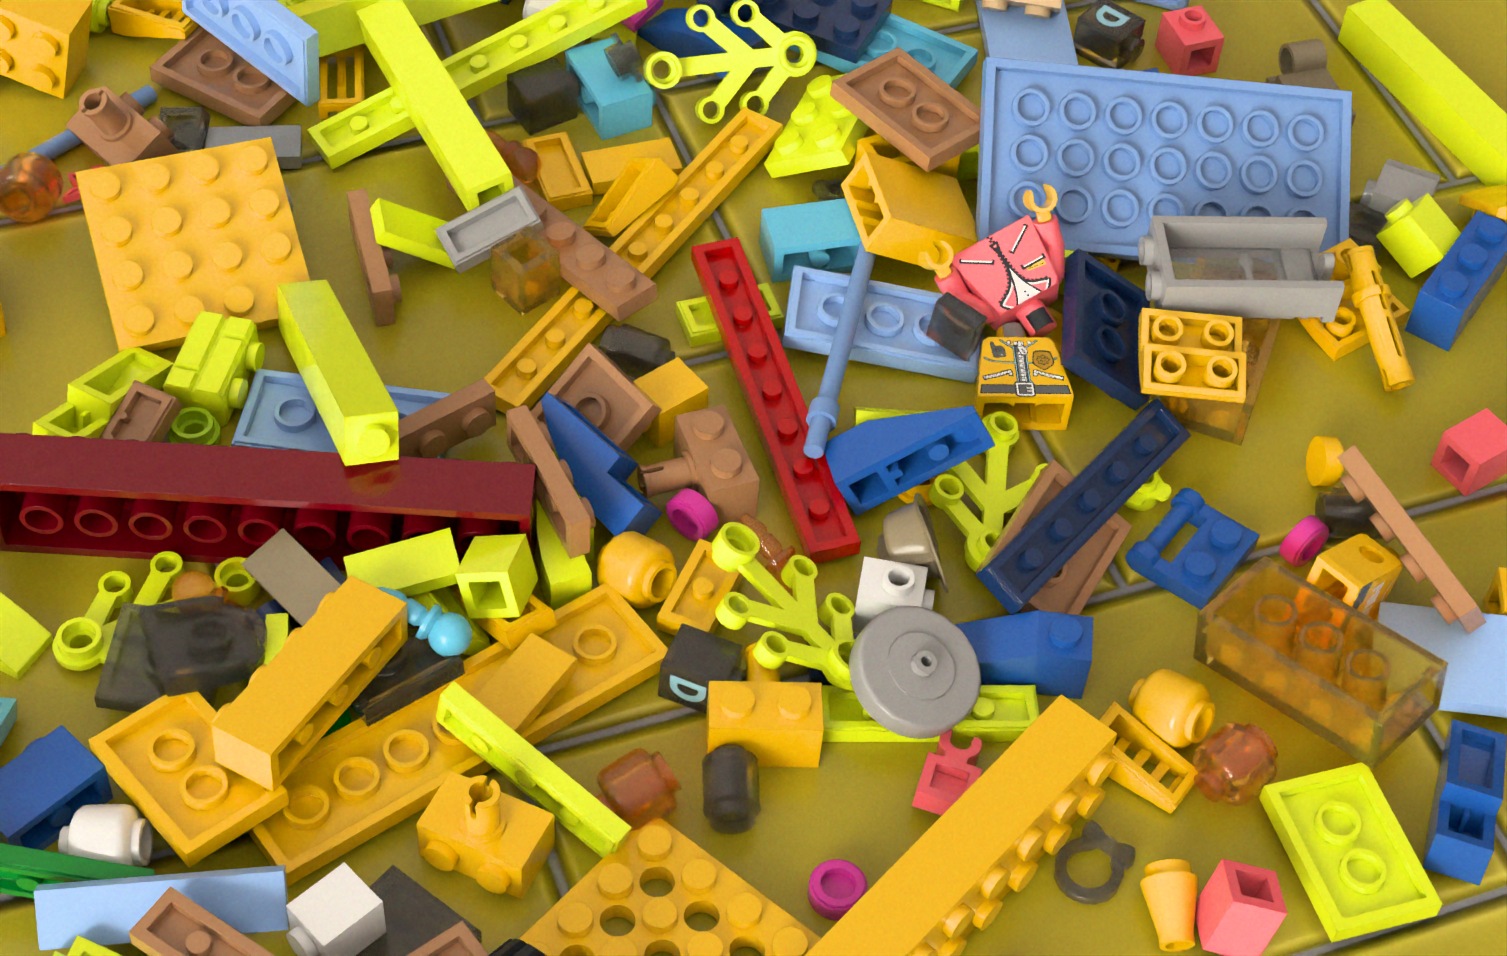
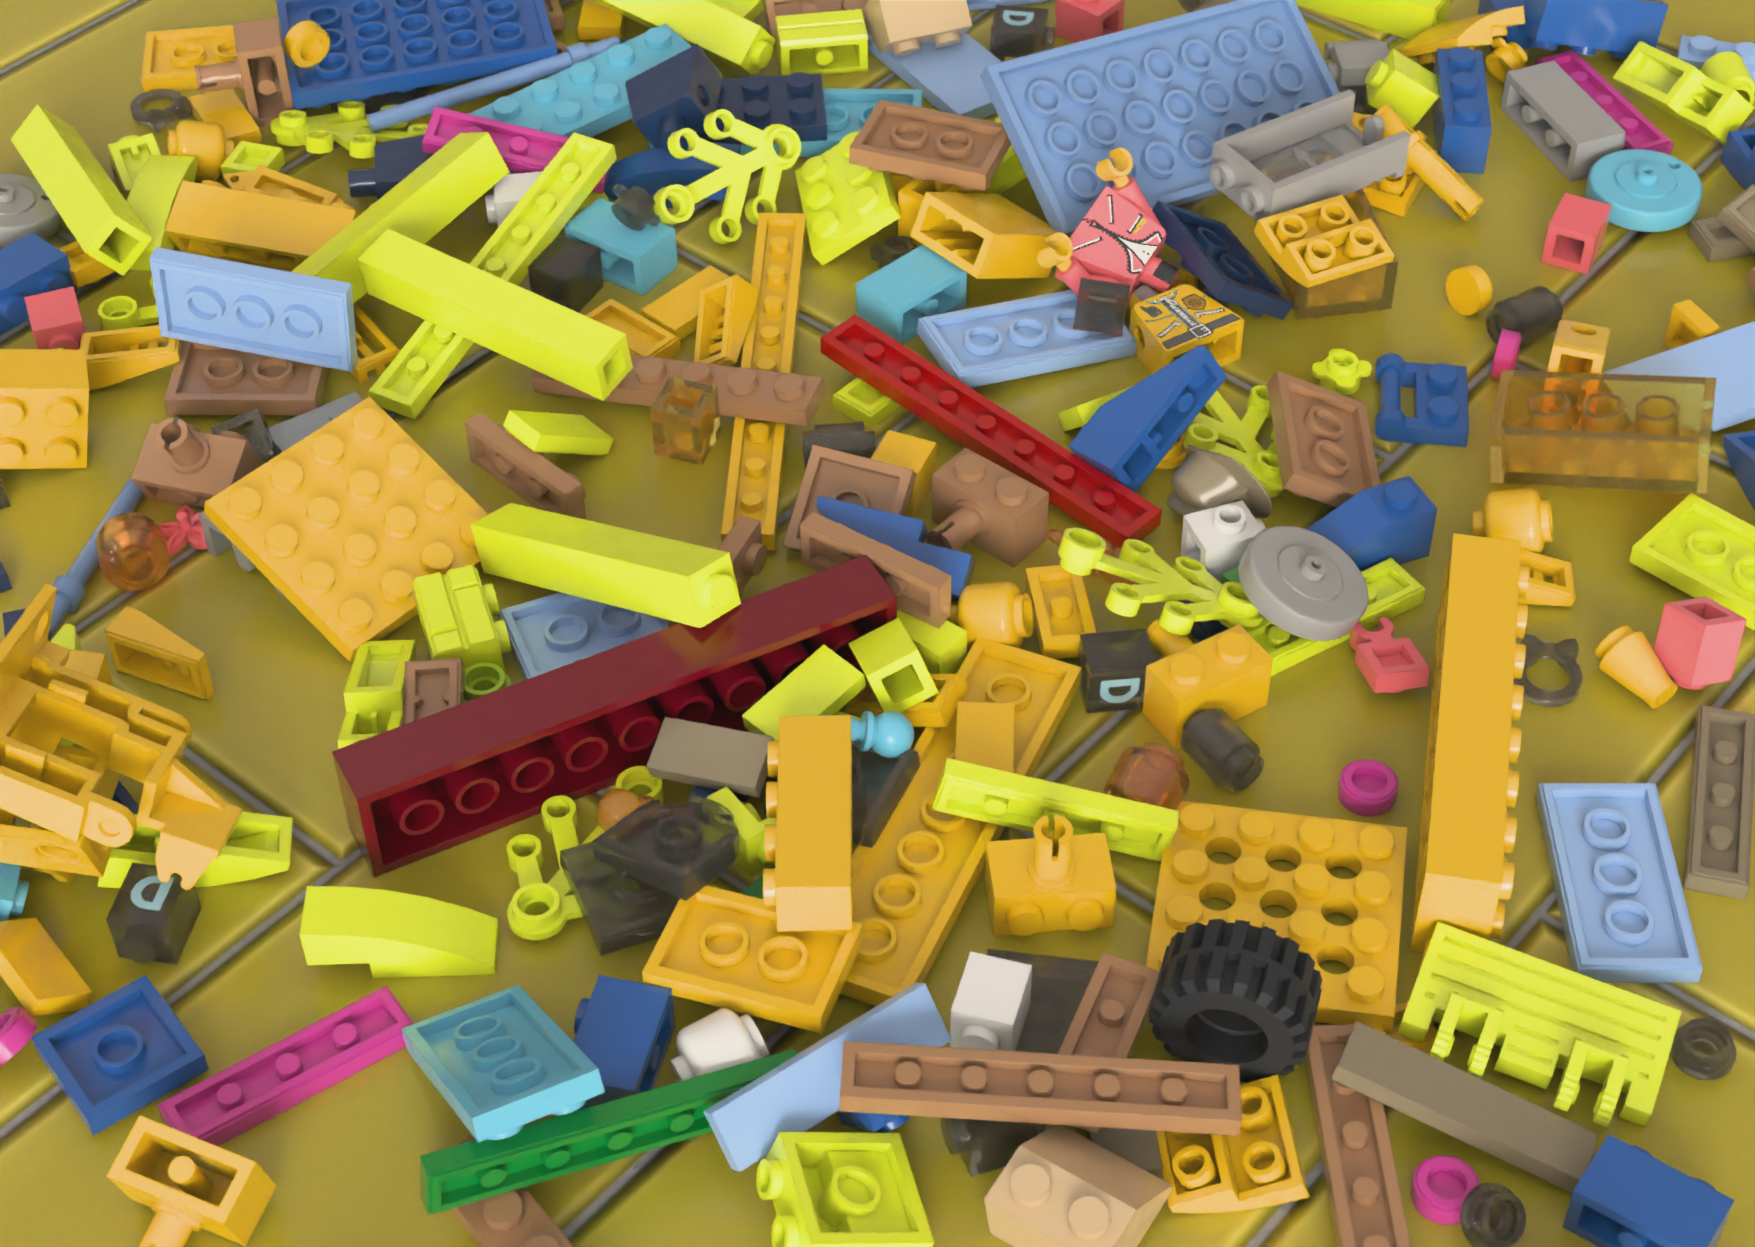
camera: 25 degrees left, 5 degrees down
light grey tile [435,185,545,274] -> none
dark pink tile [666,488,719,542] -> none
medium blue bar [803,240,876,458] -> none
dark blue tile [975,398,1191,615] -> none
clear orange head [1193,722,1278,806] -> none
plate [1337,445,1486,634] -> none

